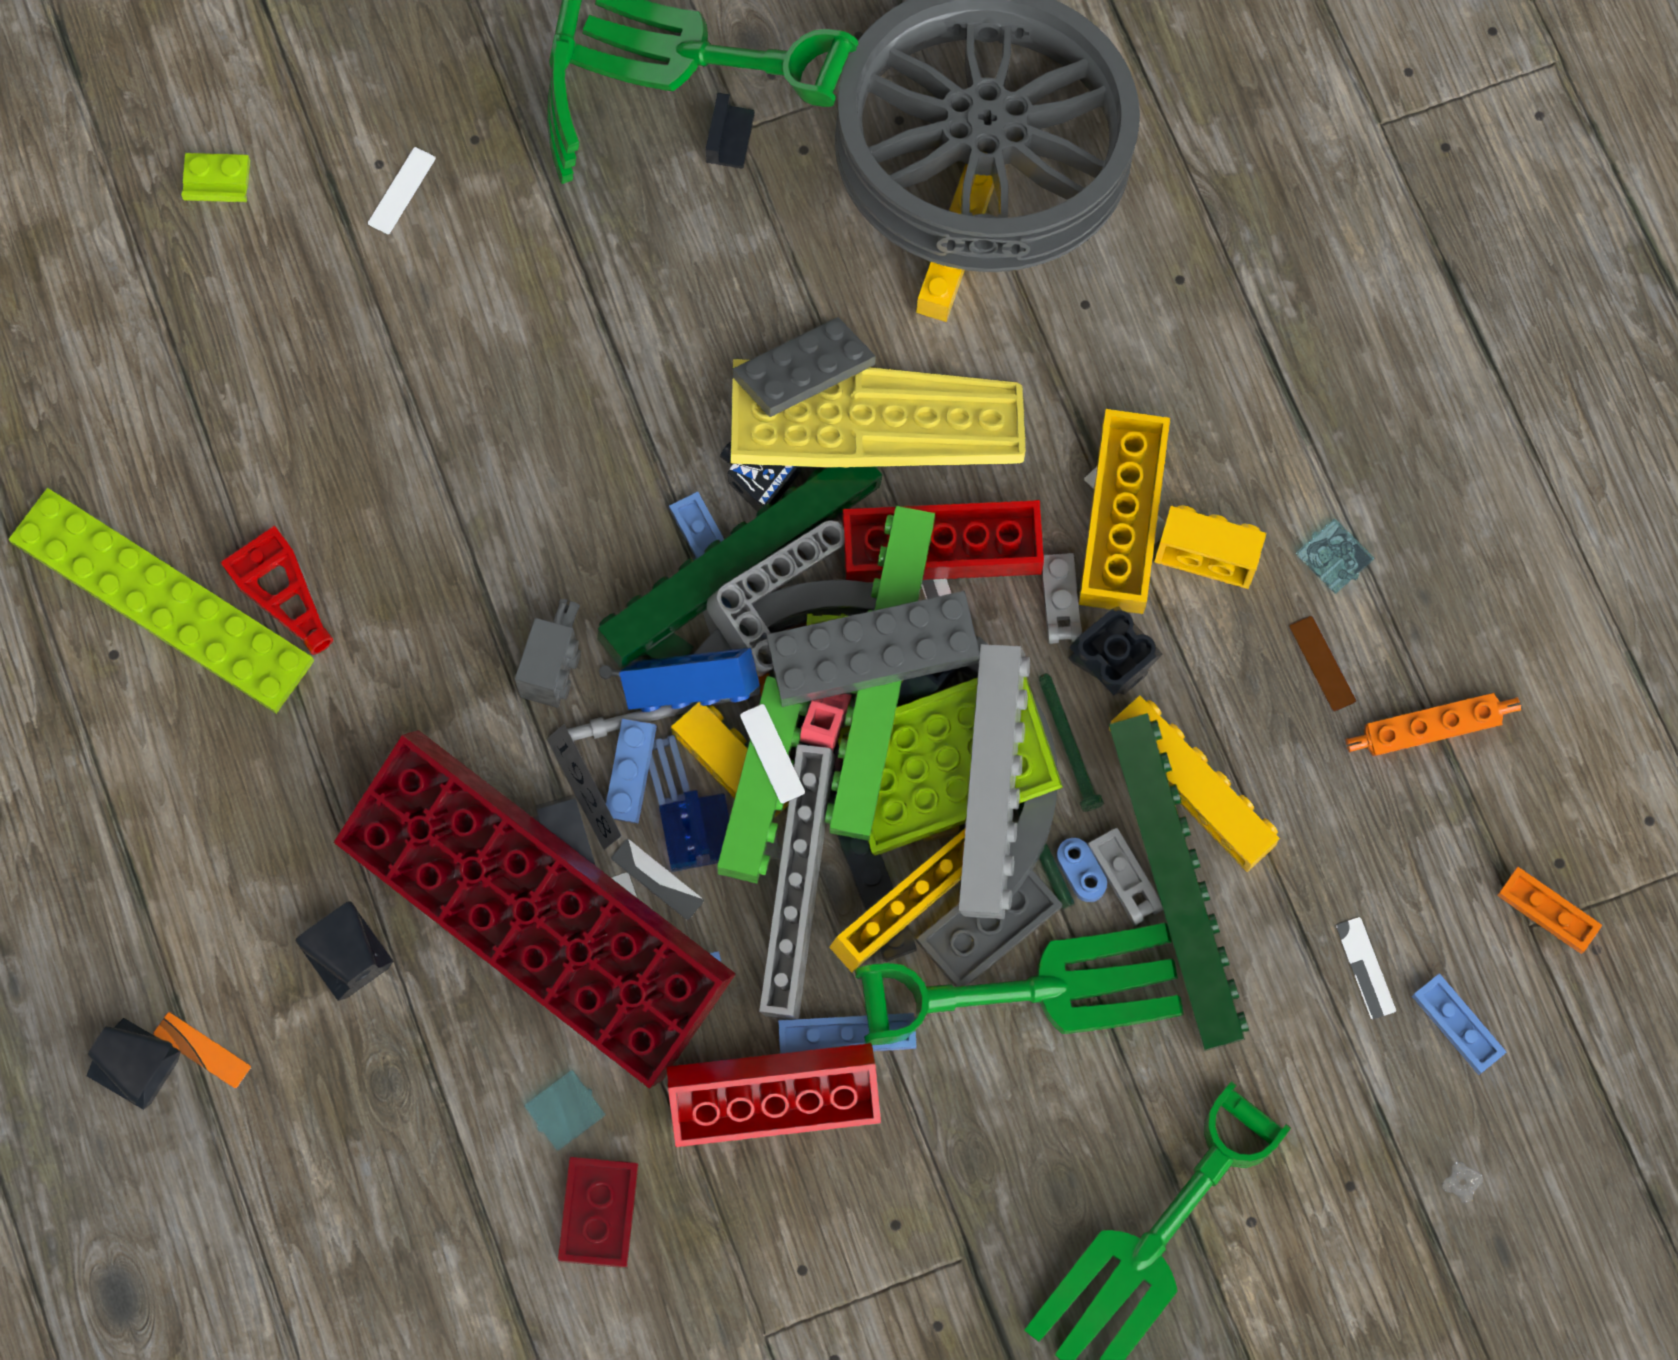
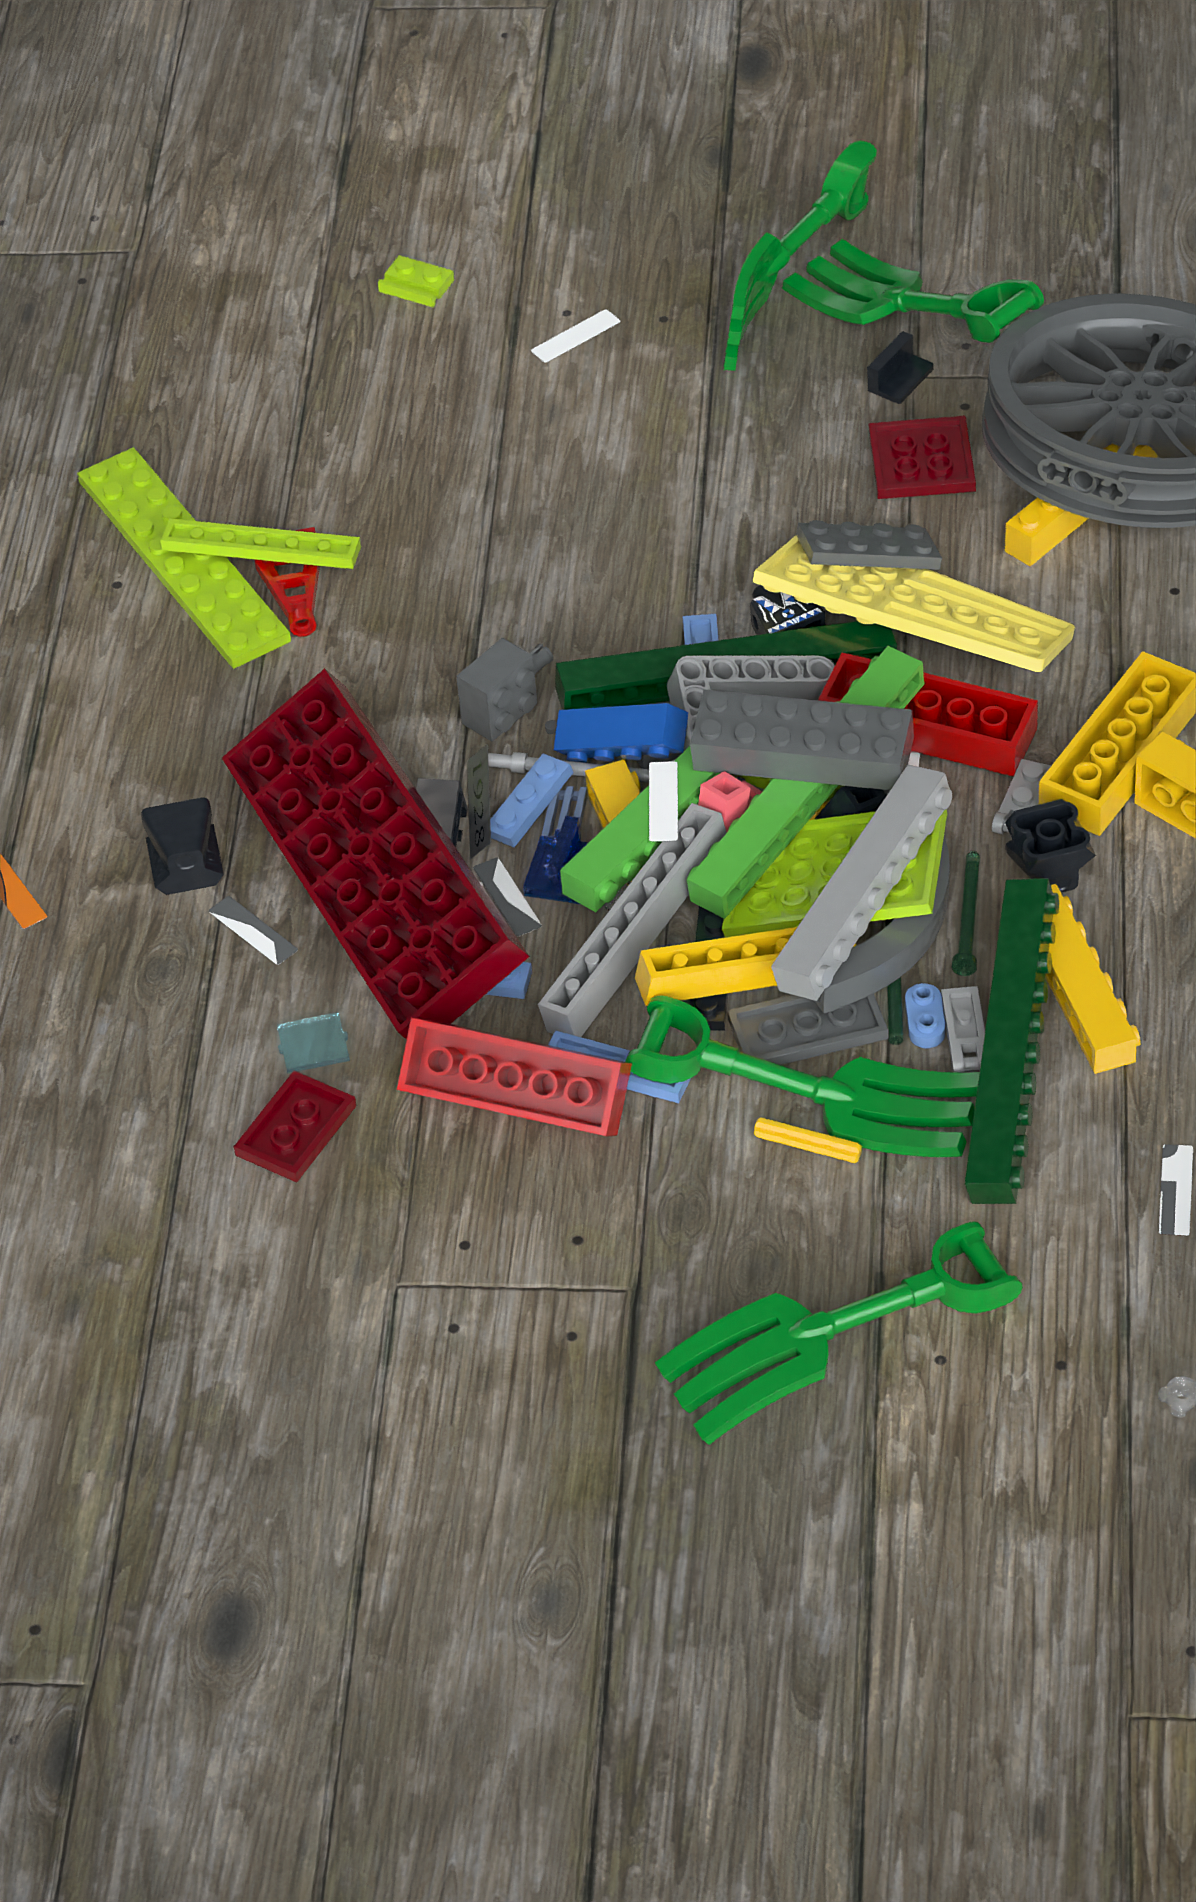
camera: 30 degrees right, 25 degrees down
none -> lime plate [161,518,361,569]
none -> dark grey sticker [209,896,298,965]
none -> yellow axle [754,1117,862,1163]
none -> dark red plate [869,415,976,499]

